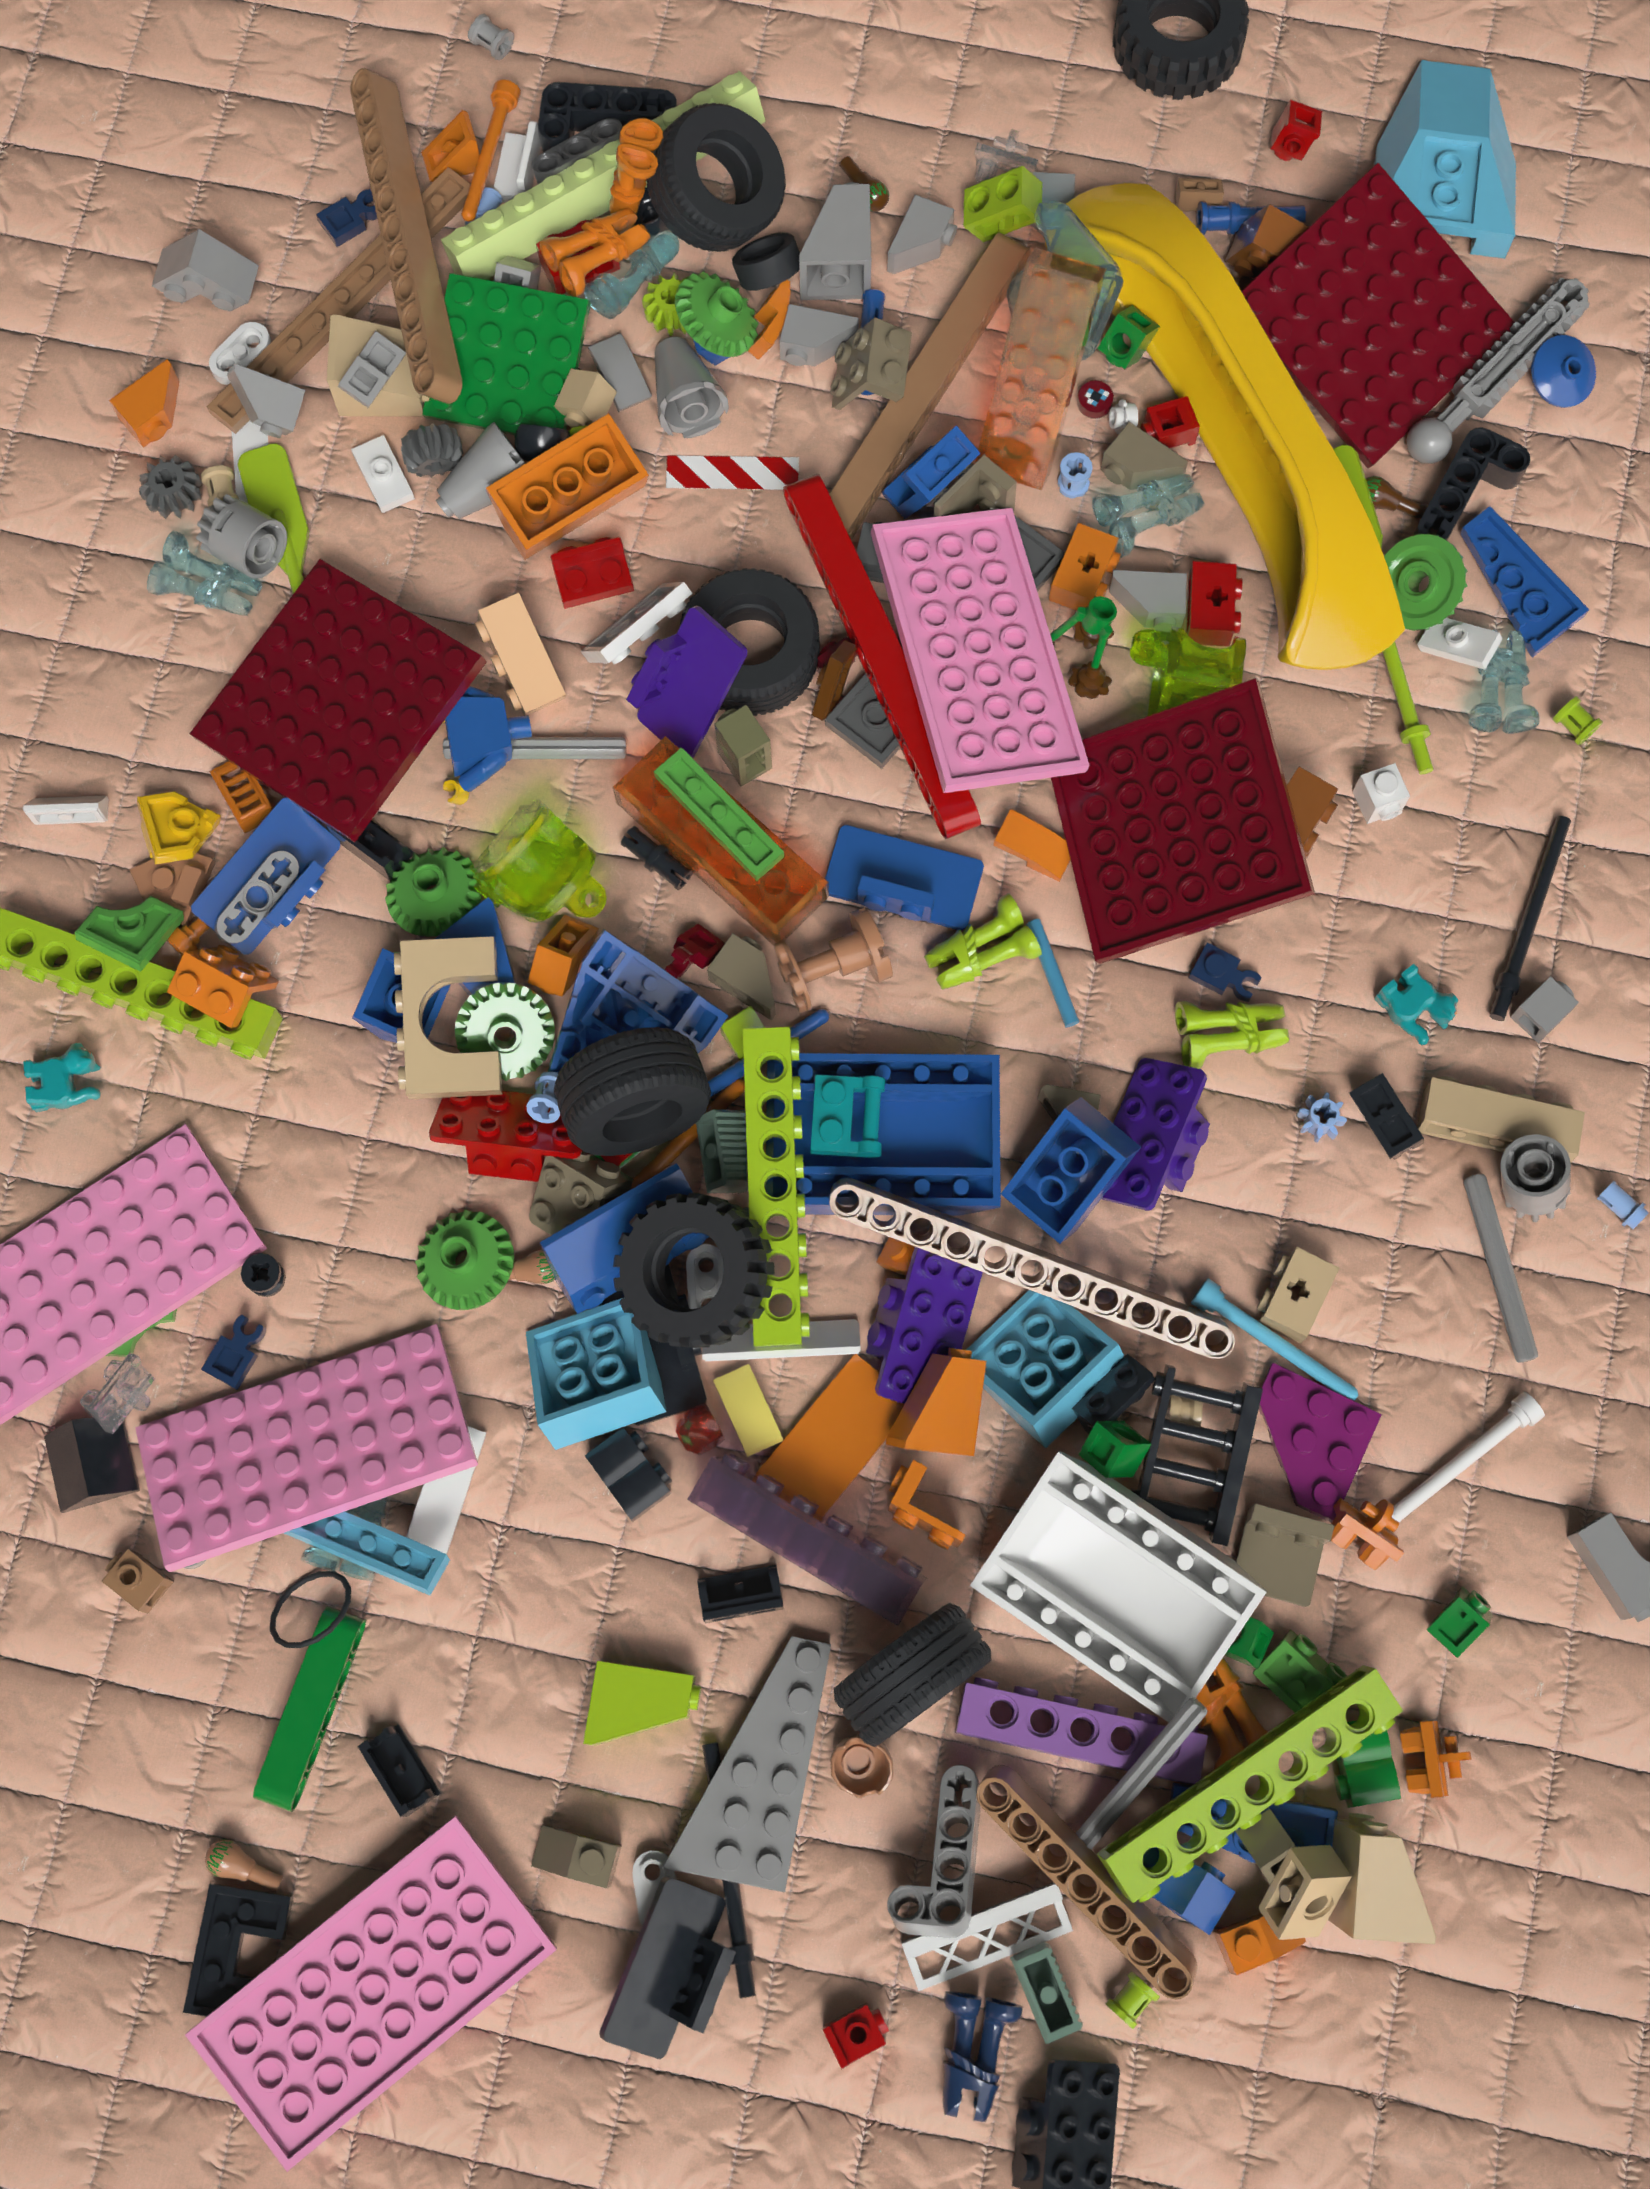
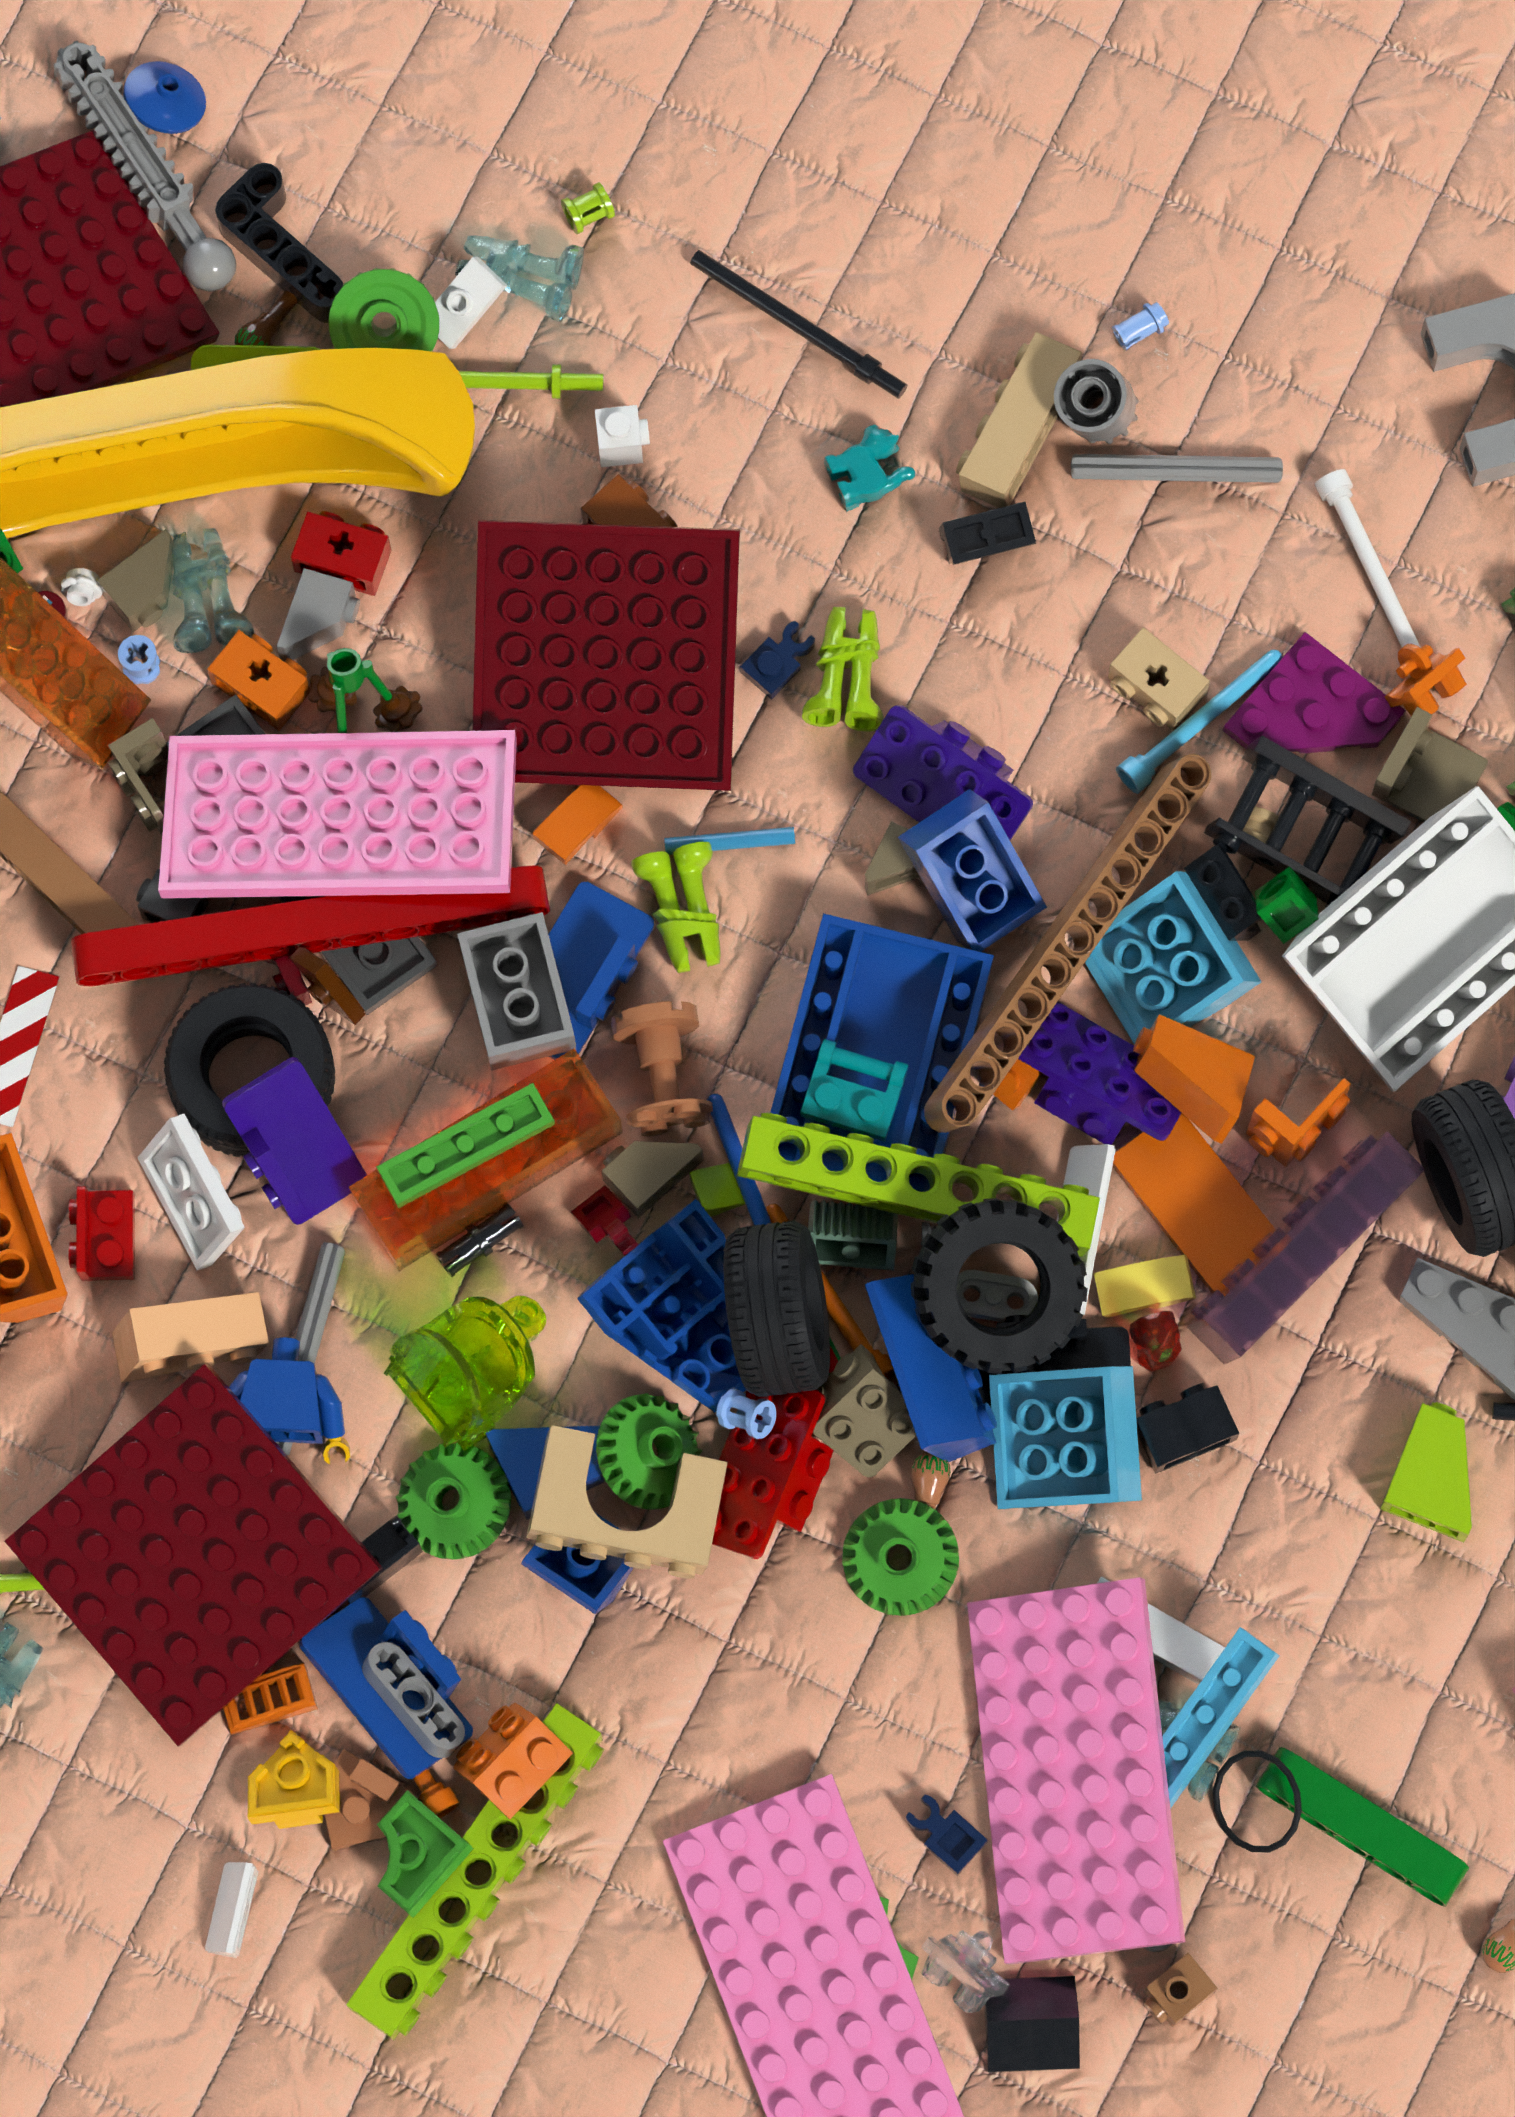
camera: 75 degrees left, 0 degrees up
teal animal [23,1043,101,1112] -> none
black wheel [241,1253,286,1297] -> none
black hinge [357,1724,442,1817] -> none
orange slope [528,915,599,997] -> none
black hinge [697,1565,784,1624] -> none
olive brick [714,705,772,787] -> none
blue panel [882,425,981,519] -> none
clear neon green animal [1130,626,1246,716] -> none
red brick [1140,396,1200,449] -> none
light blue gear [1296,1092,1347,1142] -> none
blue wing [1460,506,1589,658] -> none
light grey brick [1511,976,1579,1043] -> none
none -> light grey brick [457,912,576,1071]

